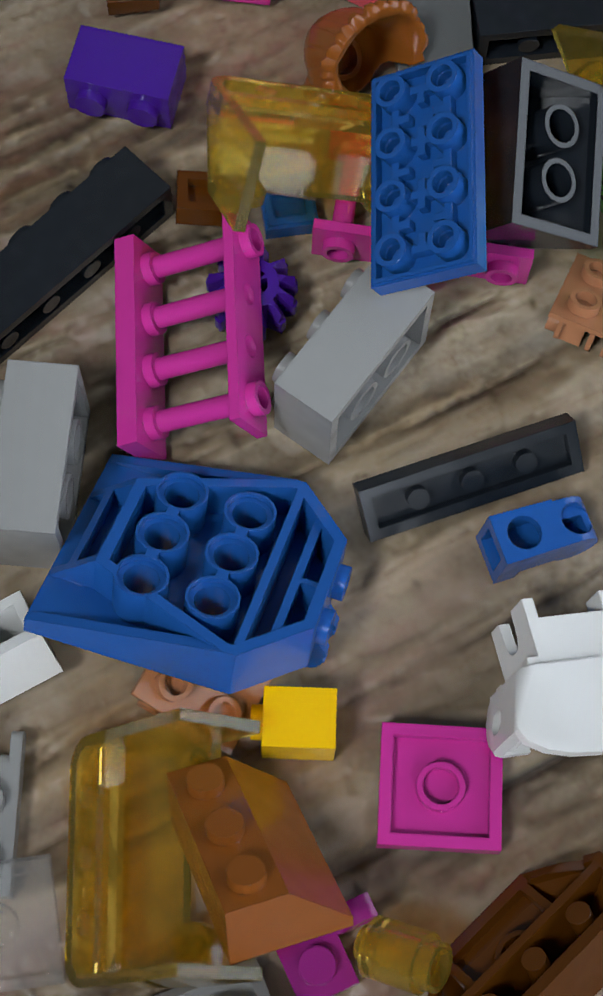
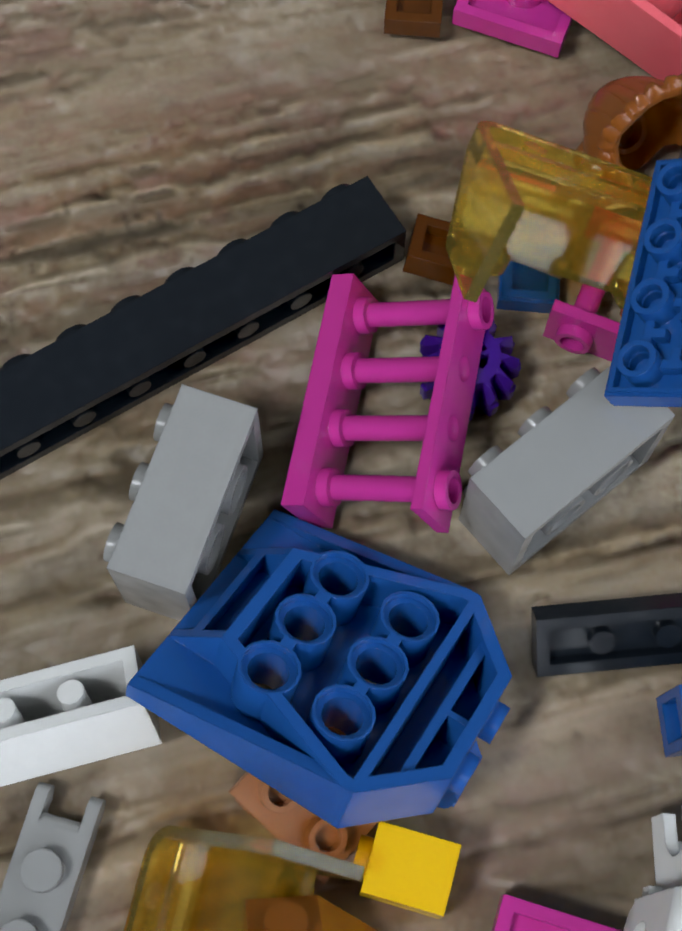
camera: 15 degrees right, 0 degrees up
dark purple brick [64,25,187,129] -> none

